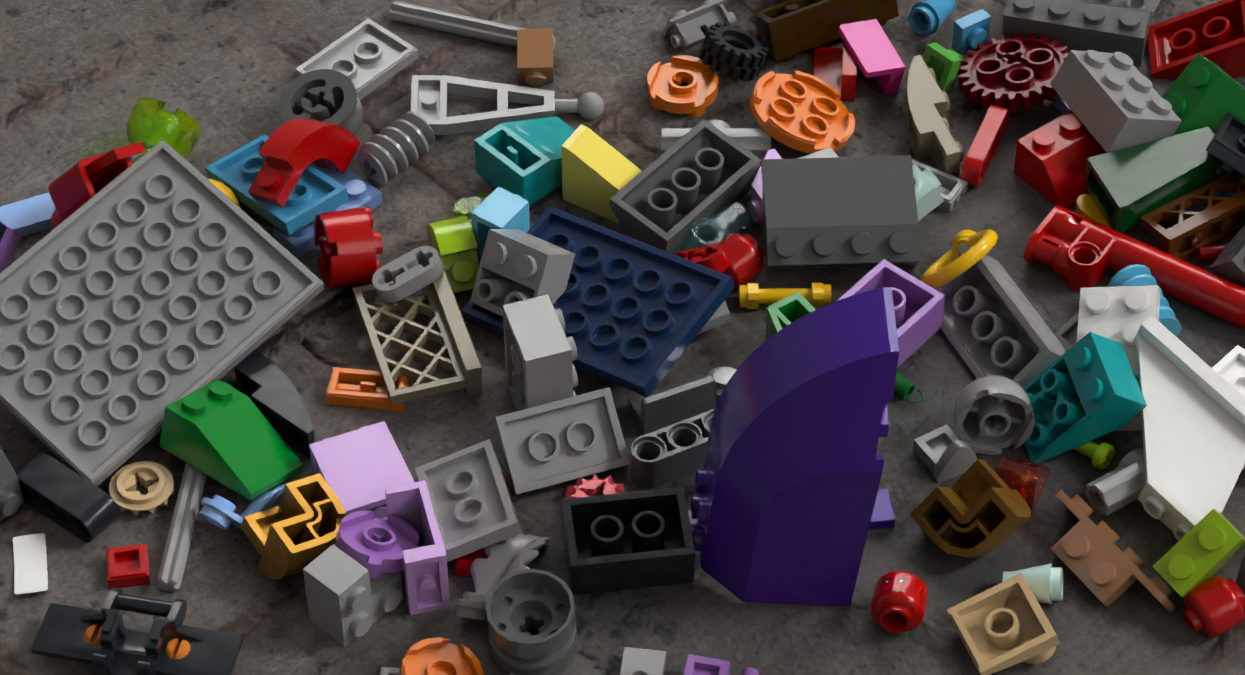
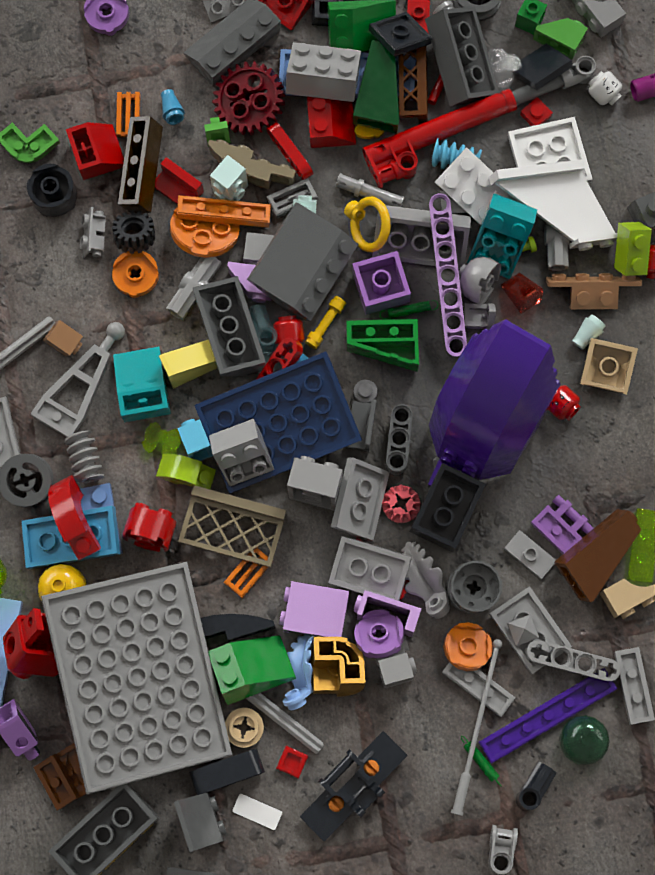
camera: 55 degrees left, 30 degrees up
light grey beam [372,246,444,303] -> none
panel [838,19,906,95] -> none
pearl gold brick [910,459,1031,558] -> none
dark azure plate [952,9,991,55] -> none
none -> orange tile [177,195,270,228]
none -> light aqua brick [210,155,248,201]
none -> light grey pin [335,173,405,207]
none -> lavender beam [429,193,467,356]

